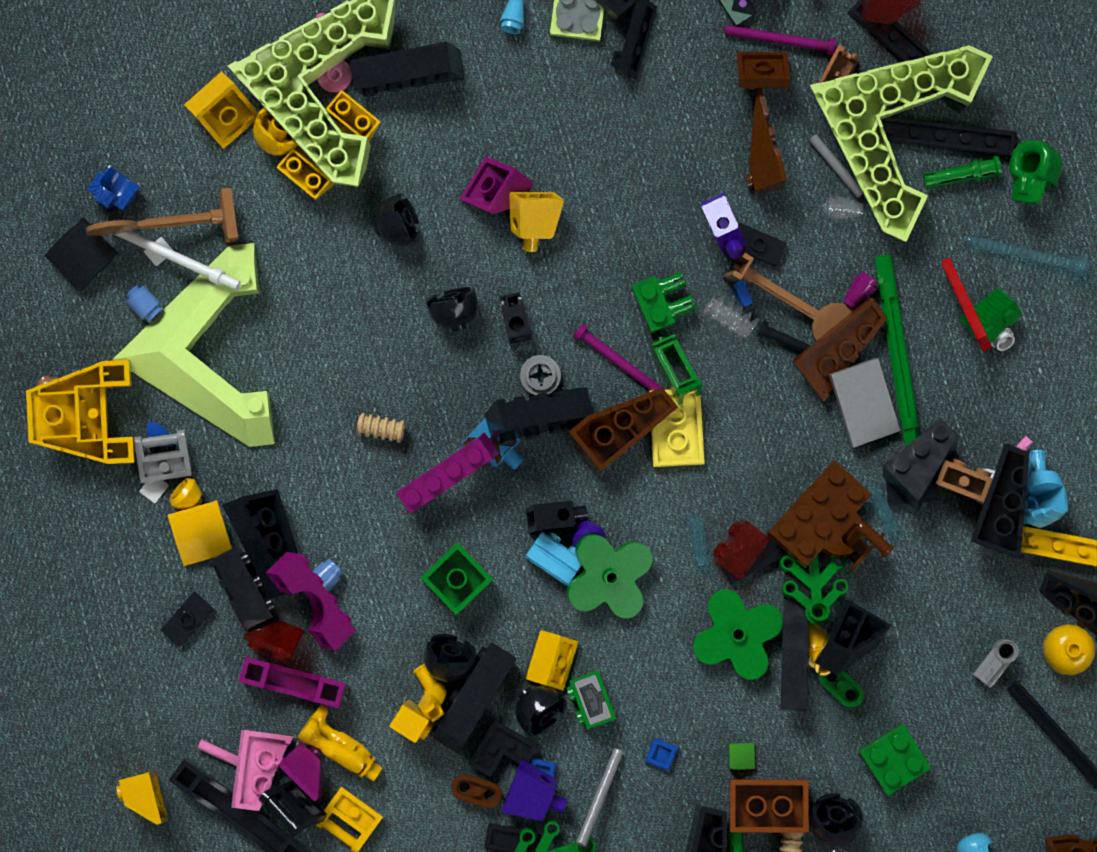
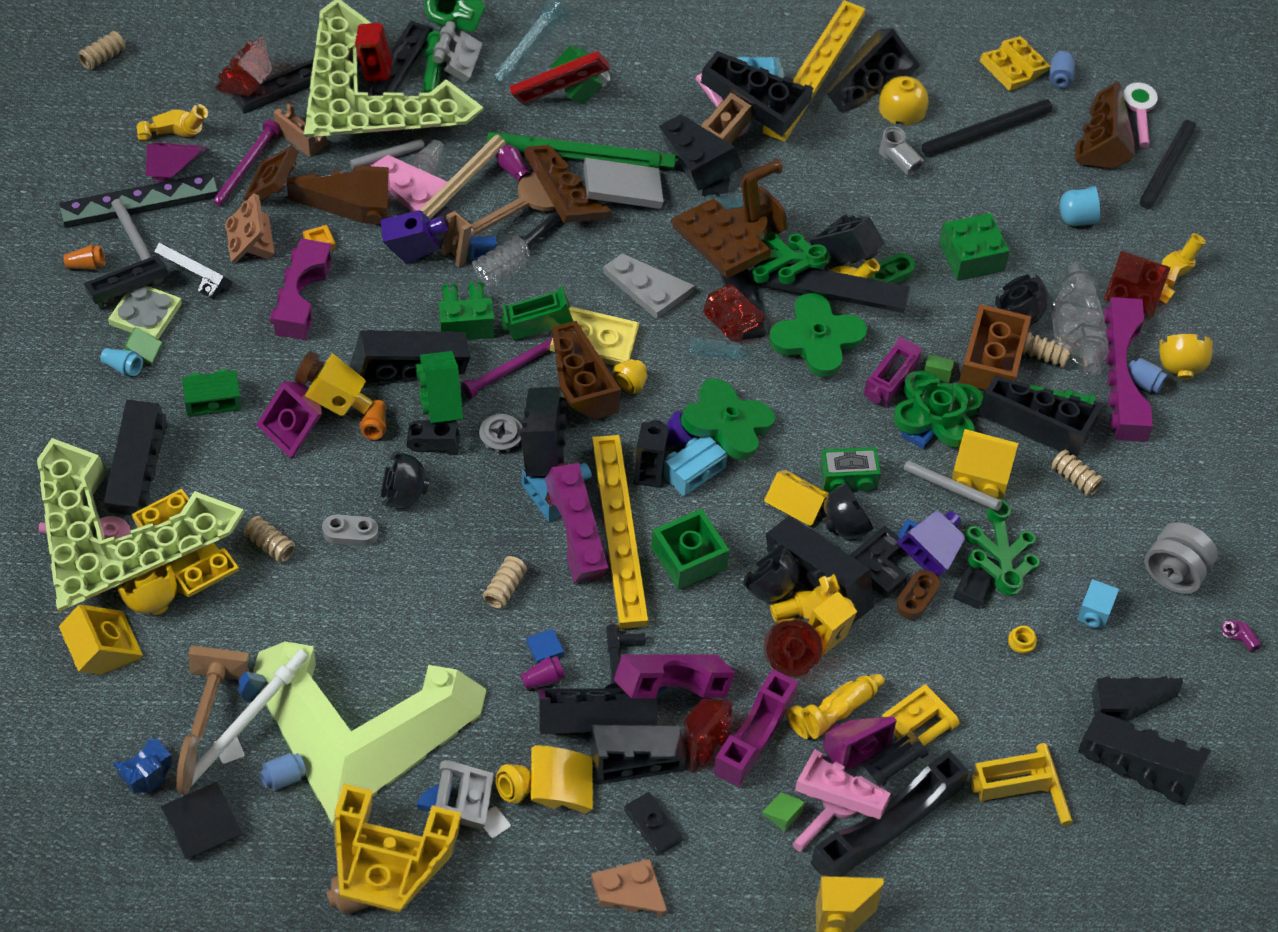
camera: 80 degrees left, 30 degrees down
black cylinder [374,193,421,246] -> none
none -> bright green slope [125,327,162,365]
none -> green brick [182,369,242,417]
none -> nougat bracket [225,194,275,263]
none -> blue tile [238,671,268,702]
none -> tan piece [243,516,295,563]
none -> magenta arch [270,238,332,340]
none -> reddish brown plate [295,351,323,385]
none -> light orange tile [303,225,336,250]
none -> light grey plate [322,515,379,546]
none -> black wedge [350,330,470,388]
none -> red brick [355,23,392,81]
none -> orange cone [360,400,387,440]
none -> bright pink wing [371,155,447,212]
none -> green brick [416,351,463,423]
none -> tan axle [420,135,506,219]
none -> light grey plate [433,21,482,83]
none -> magenta cone [520,656,566,690]
none -> blue tile [526,629,564,664]
none -> nougat wing [591,859,667,917]
none -> yellow plate [592,435,648,629]
none -> light grey wing [603,253,695,319]
none -> black piece [604,624,646,688]
none -> yellow cone [613,359,648,394]
none -> bright green slope [762,792,805,832]
none -> clear red cylinder [763,618,823,677]
none -> magenta window [863,336,922,408]
none -> green plant [893,371,983,447]
none -> yellow slope [952,429,1019,500]

